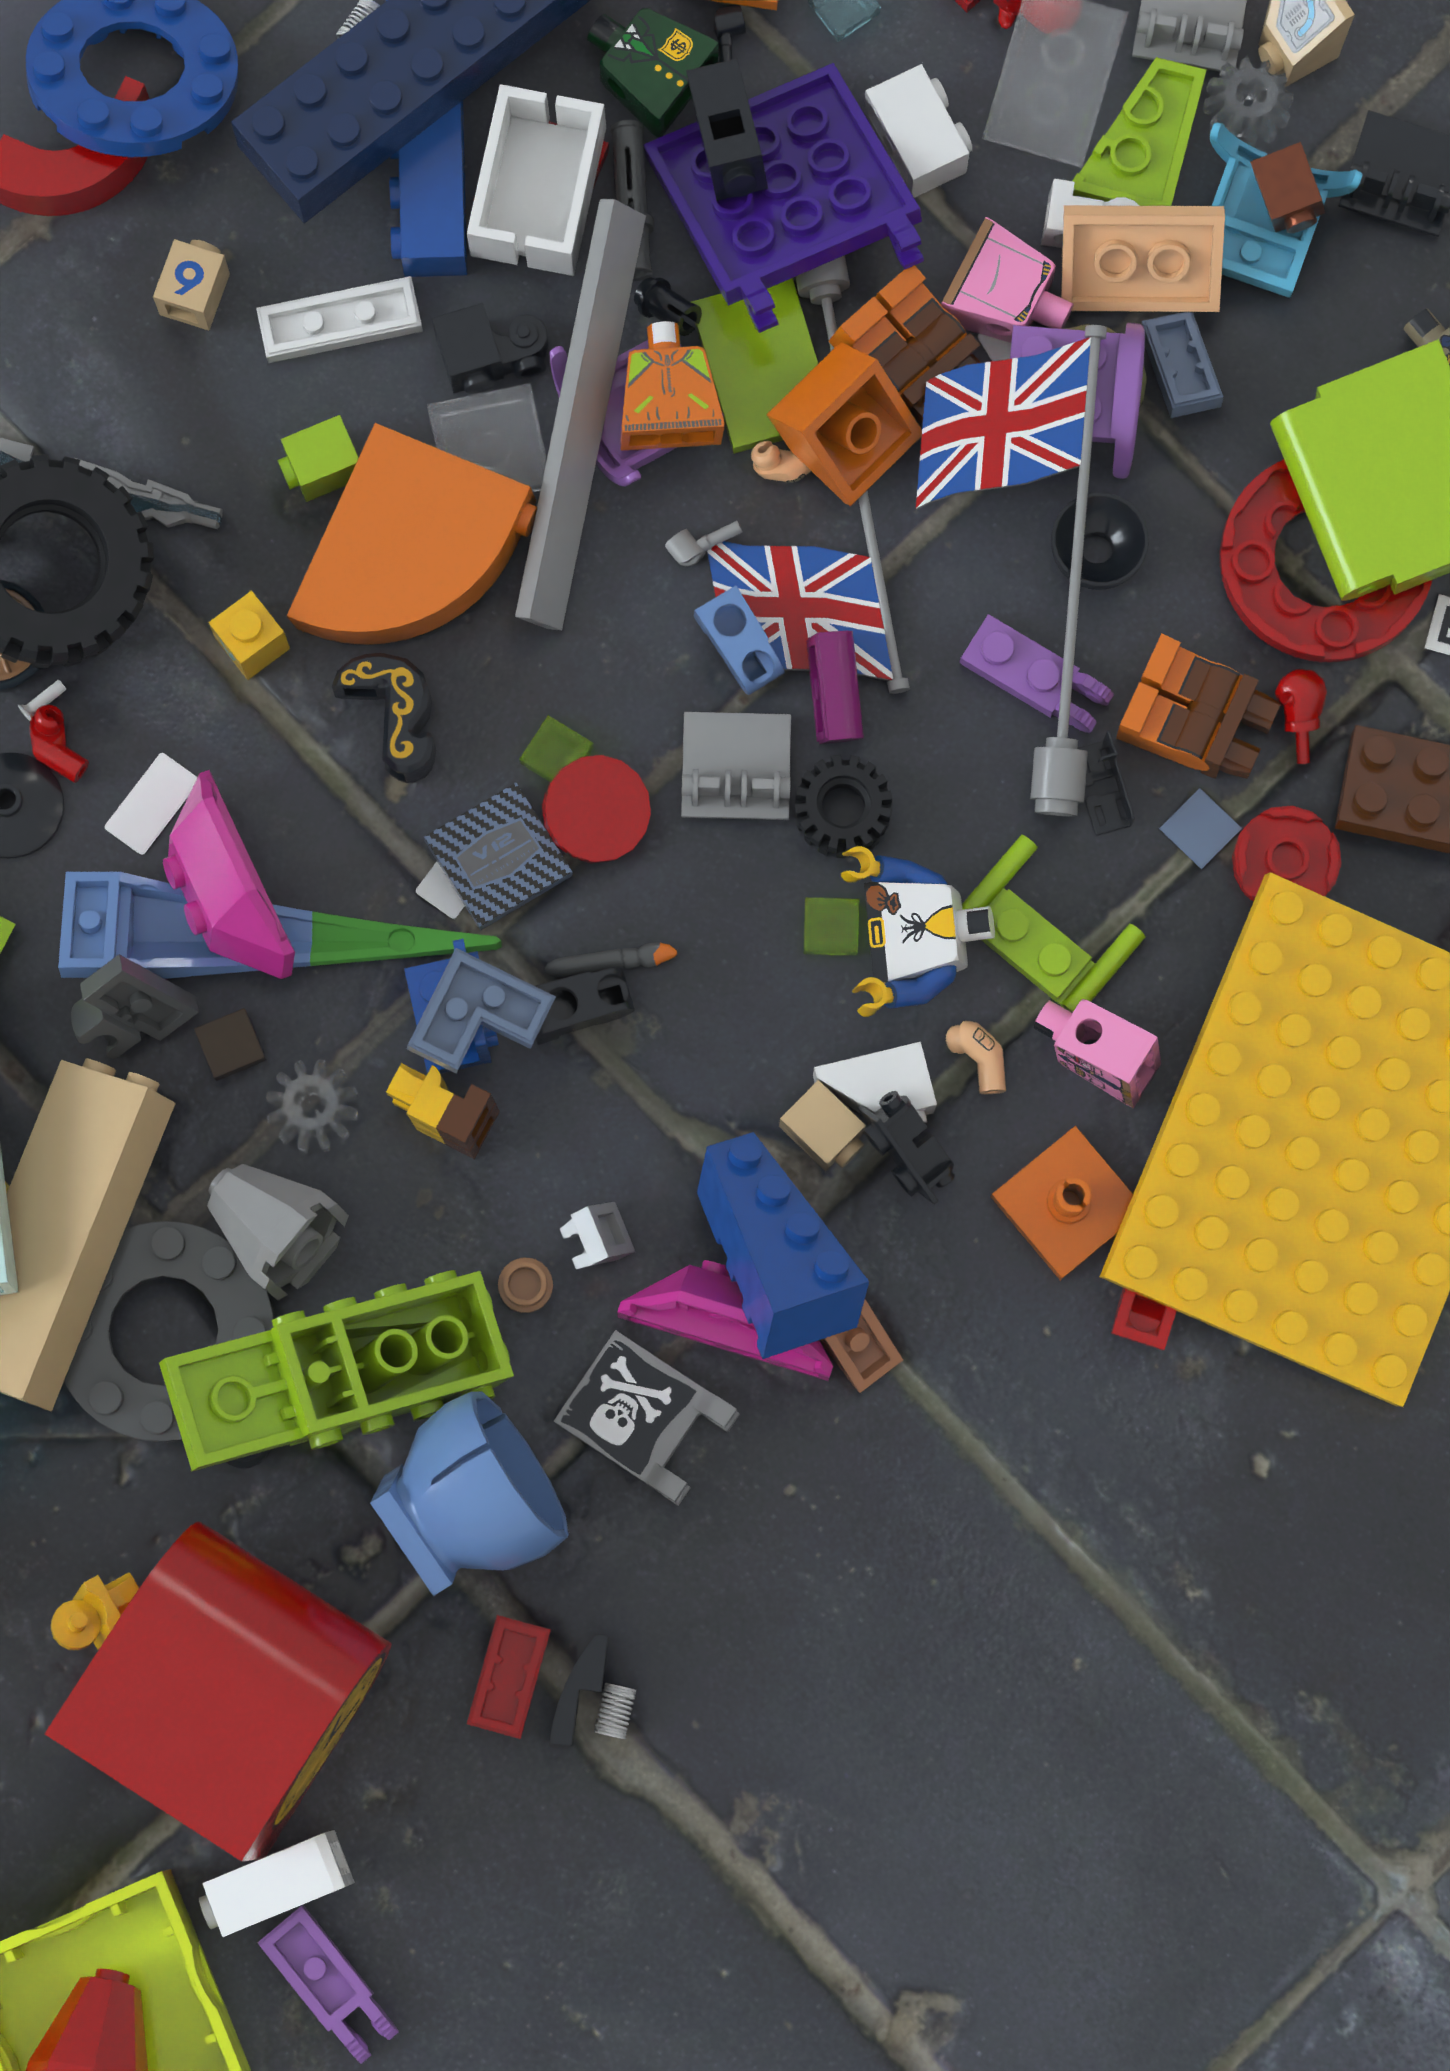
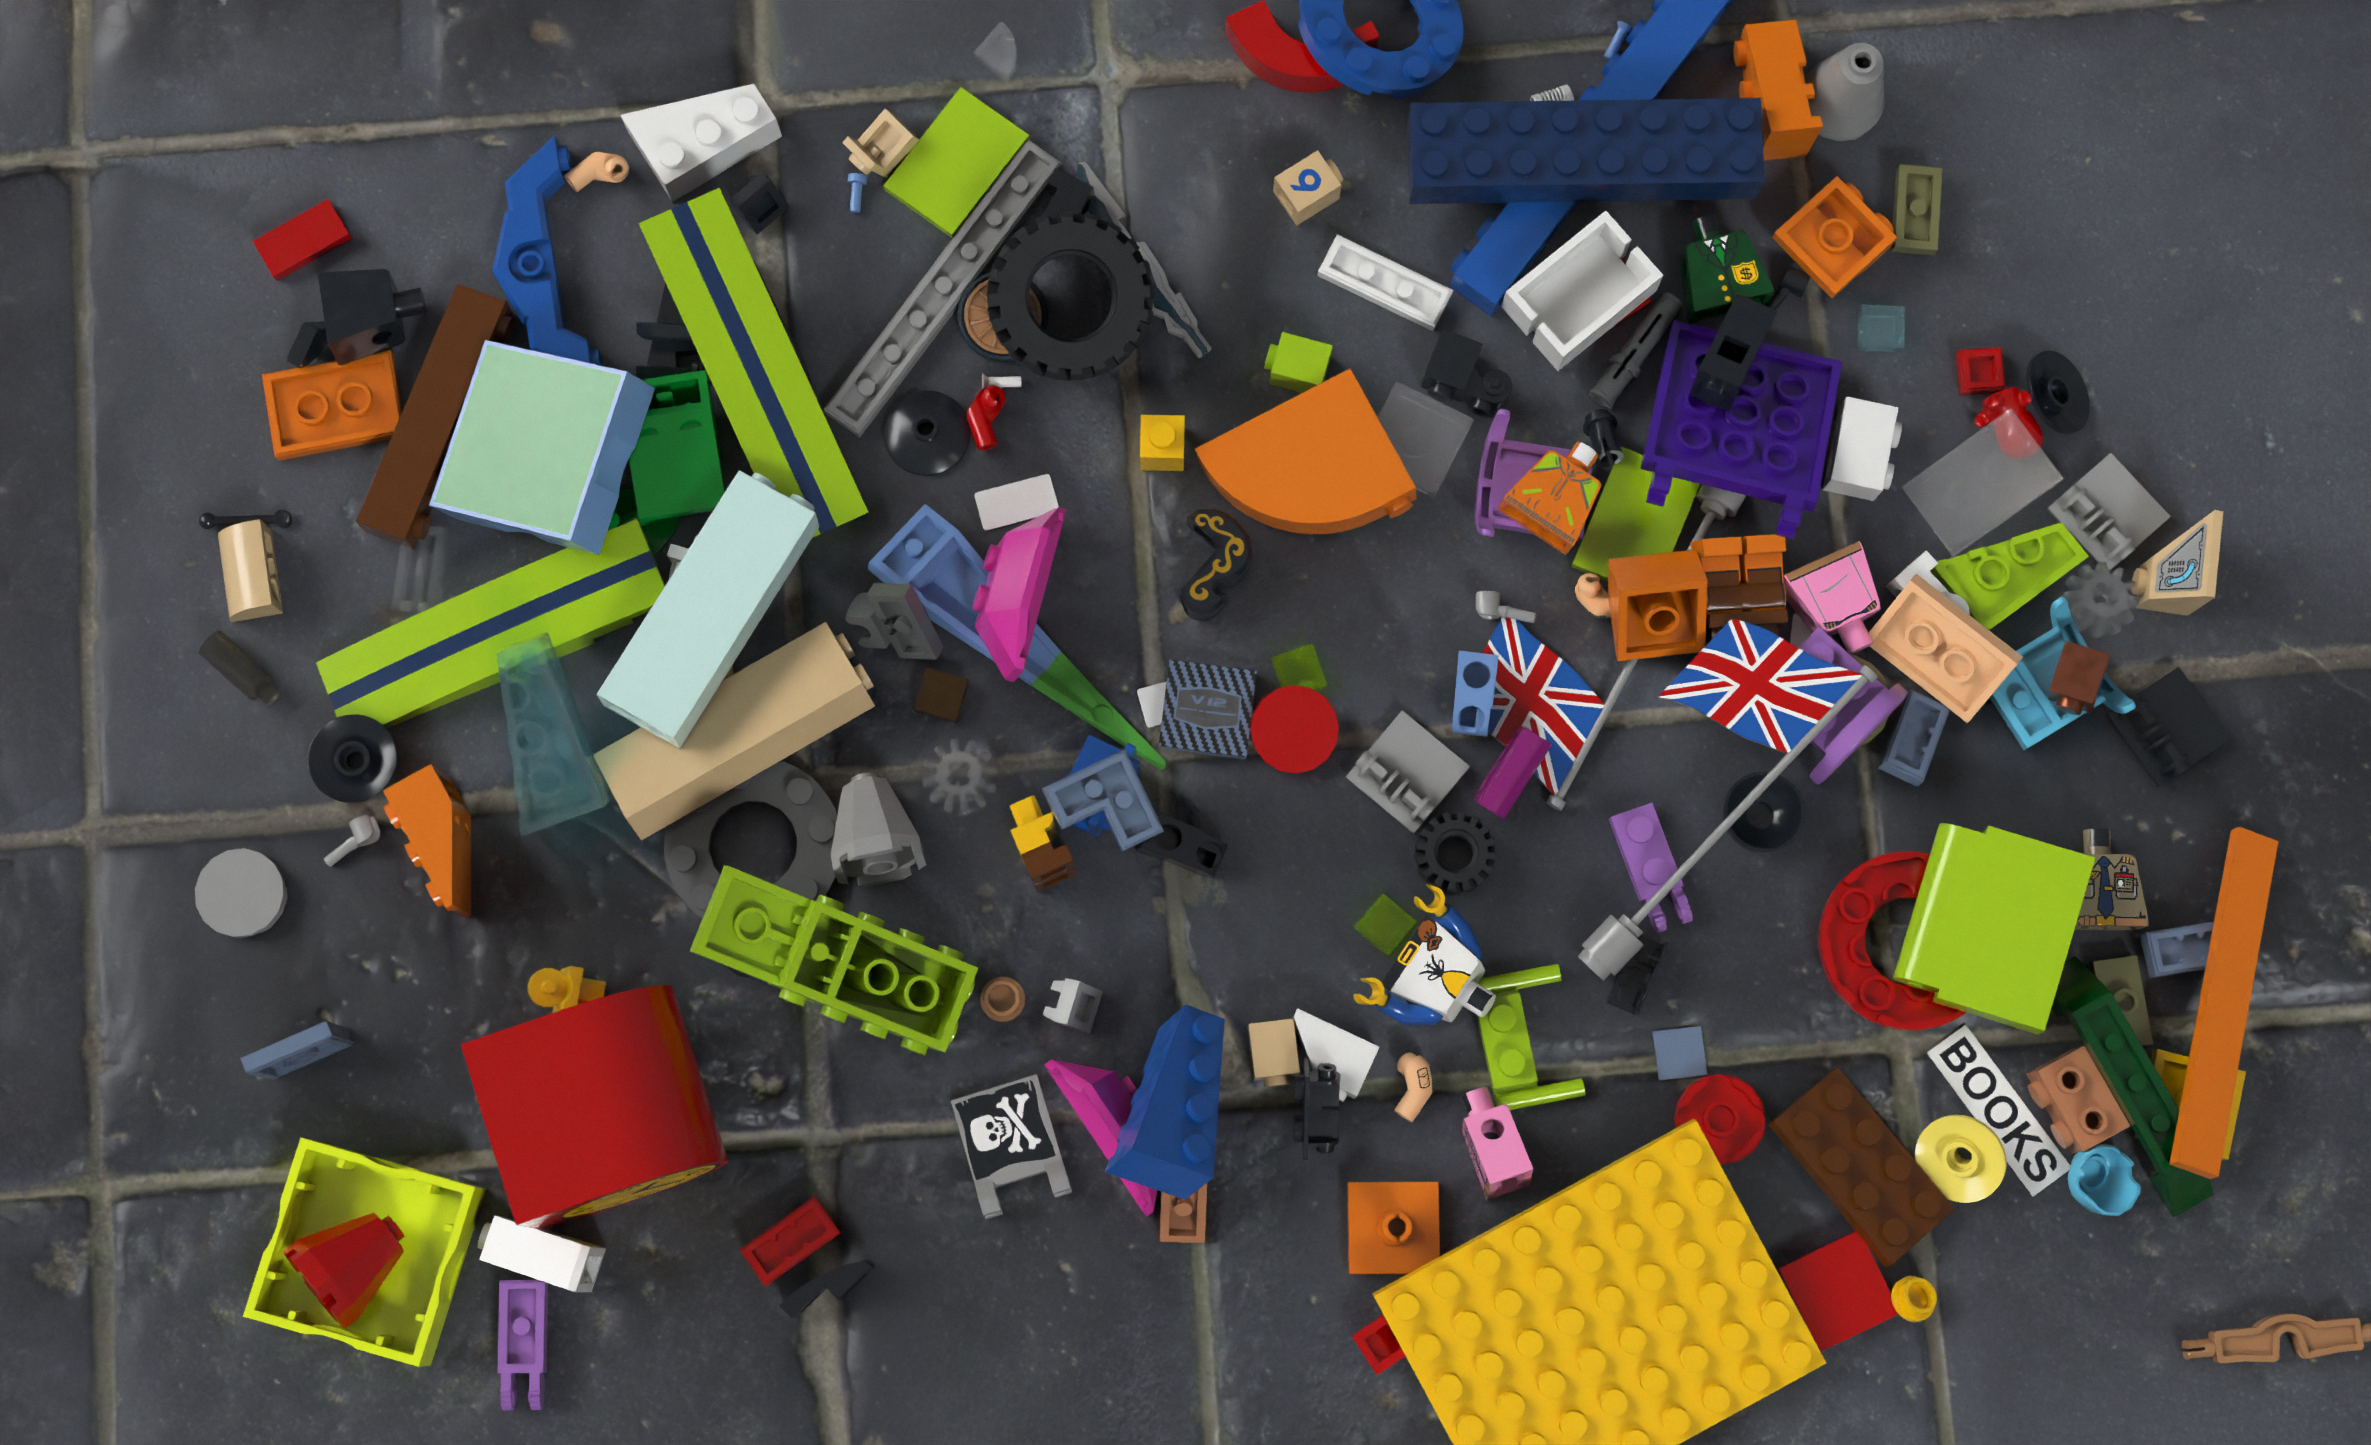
camera: 40 degrees right, 0 degrees up
medium blue plate [370,1392,569,1596] -> none
light grey tile [515,199,646,631] -> none
dark grey piece [544,942,677,978] -> none
white piece [594,1683,636,1739] -> none
hips [1116,633,1281,779] -> none
red piece [1275,669,1327,764] -> none

